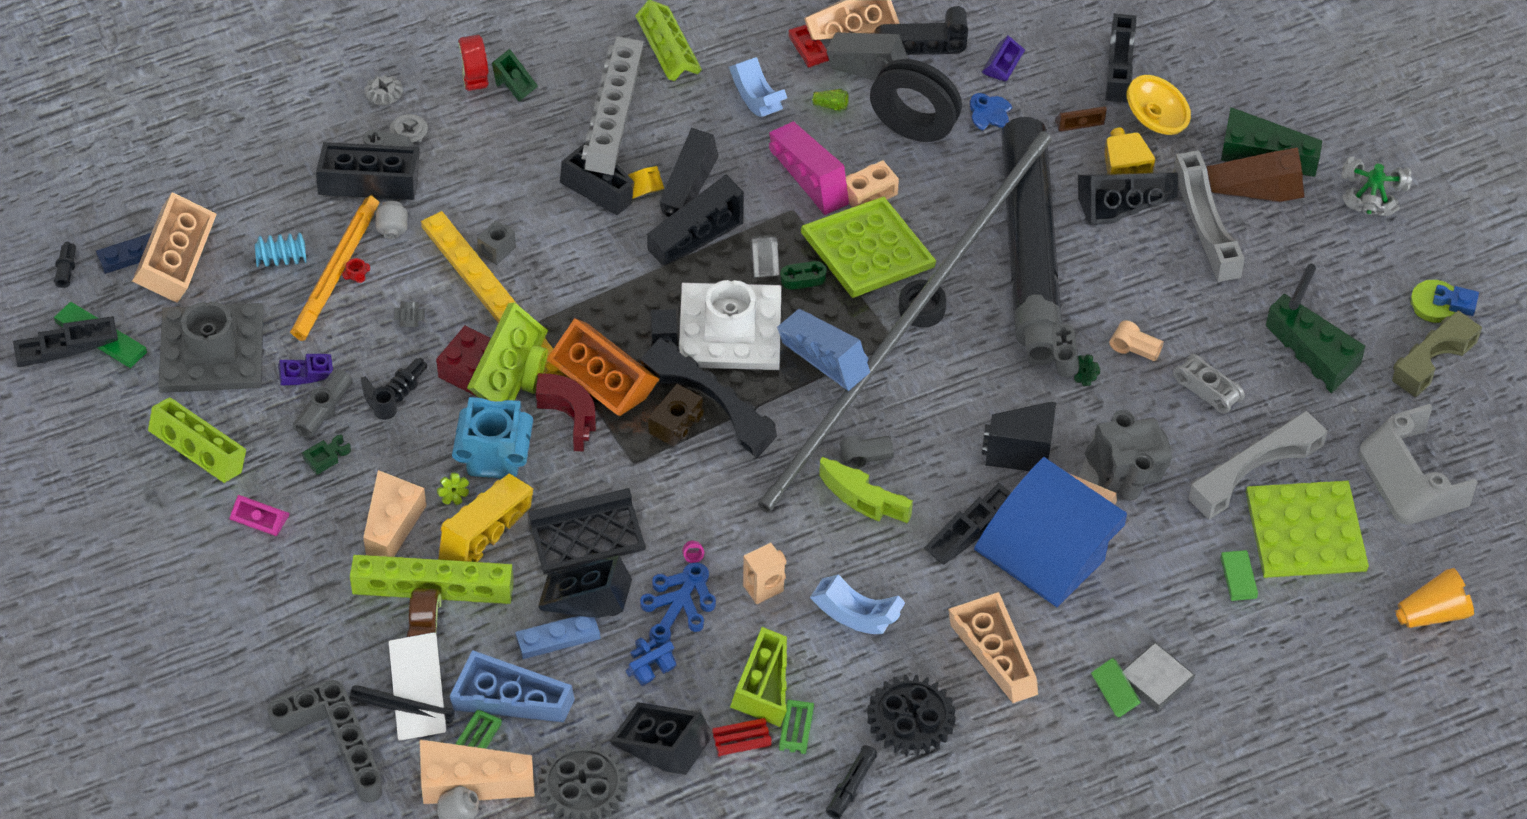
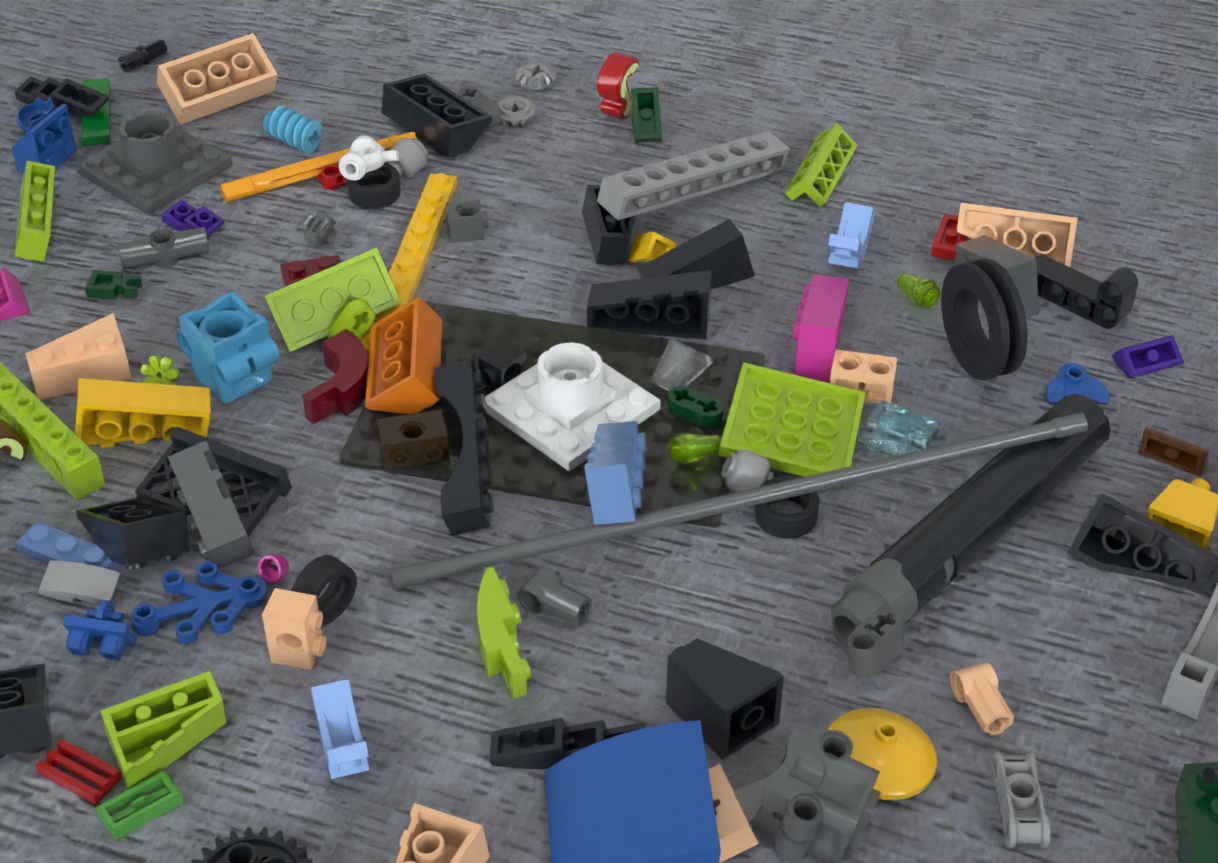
camera: 45 degrees right, 10 degrees down
black piece [361,358,427,420] -> none
dark green plant [1074,354,1101,386] -> none
none -> blue slope [12,104,77,172]
none -> blue hair [16,97,56,133]
none -> light grey slope [38,560,120,605]
none -> dark grey wedge [168,441,255,569]
none -> black tyre [291,555,357,626]
none -> white piece [339,135,399,181]
none -> black tyre [347,163,401,209]
none -> clear neon green cone [669,433,720,465]
none -> light grey head [722,449,773,492]
none -> yellow dish [828,708,937,800]
none -> clear light blue plate [857,400,940,456]

